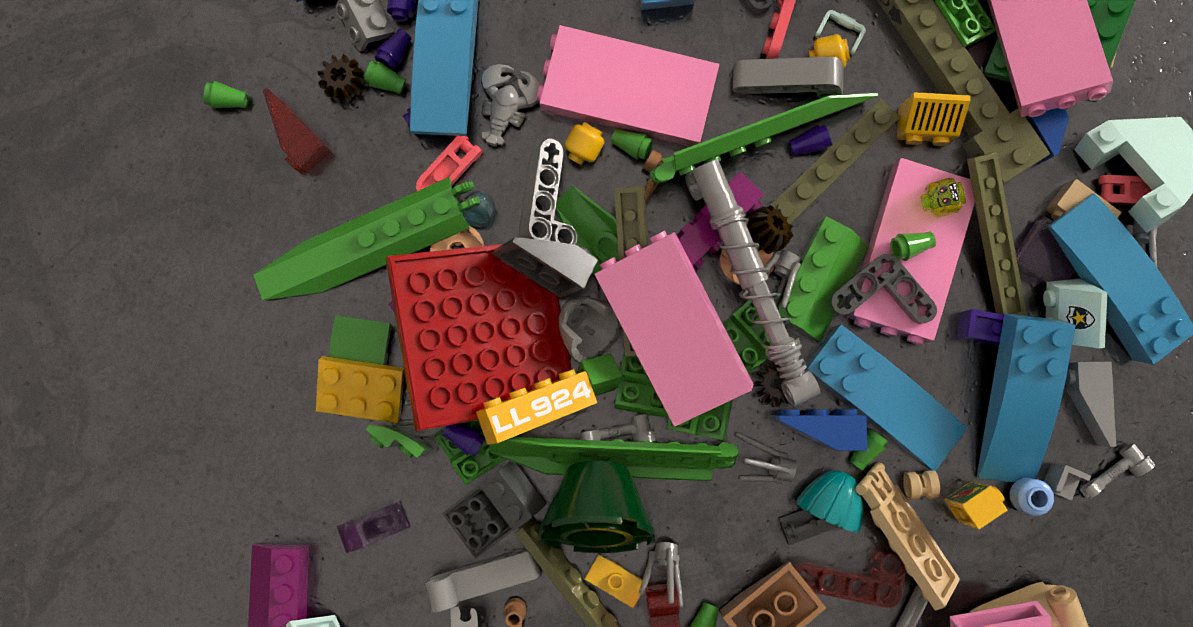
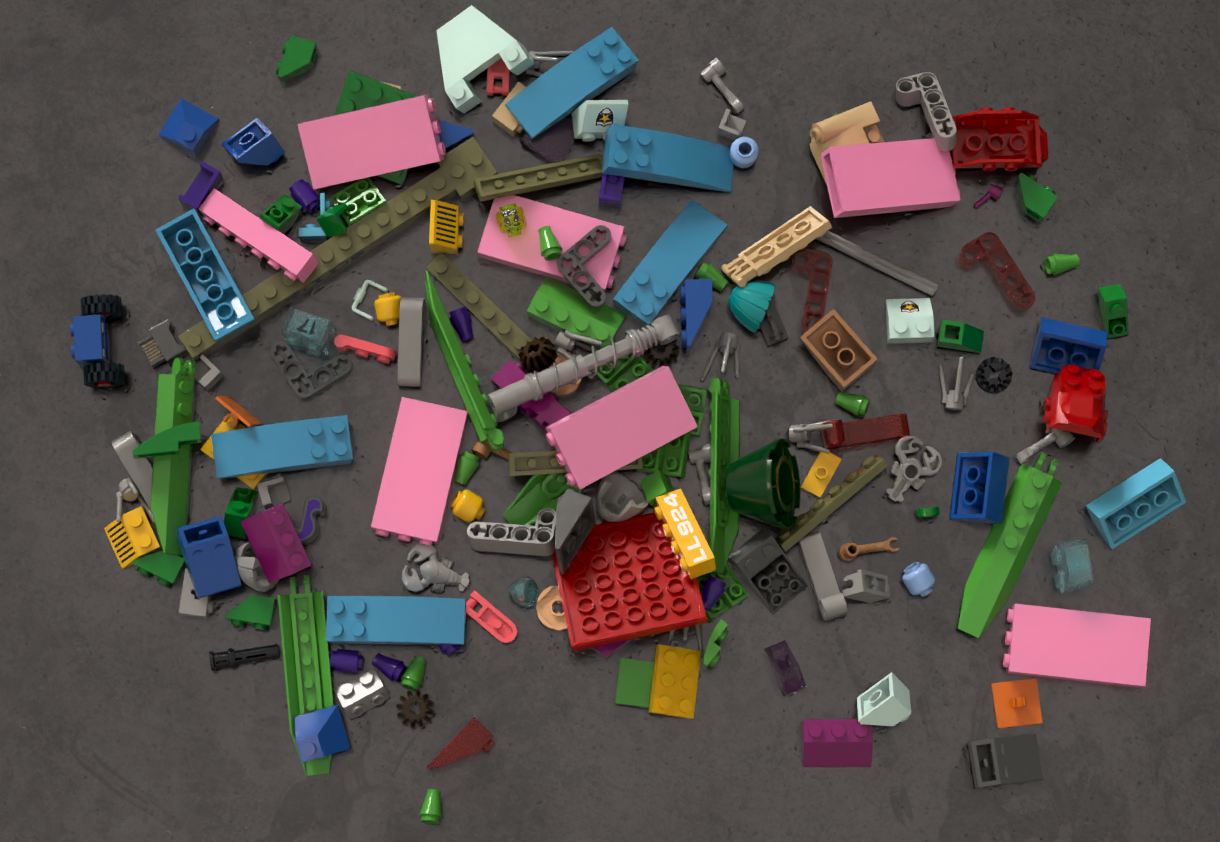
camera: 90 degrees left, 5 degrees down
bright green hinge [253,177,481,300] -> none
tan wheel [903,470,940,500] -> none
yellow brick [944,481,1008,530] -> none
light grey slope [1065,362,1116,447] -> none

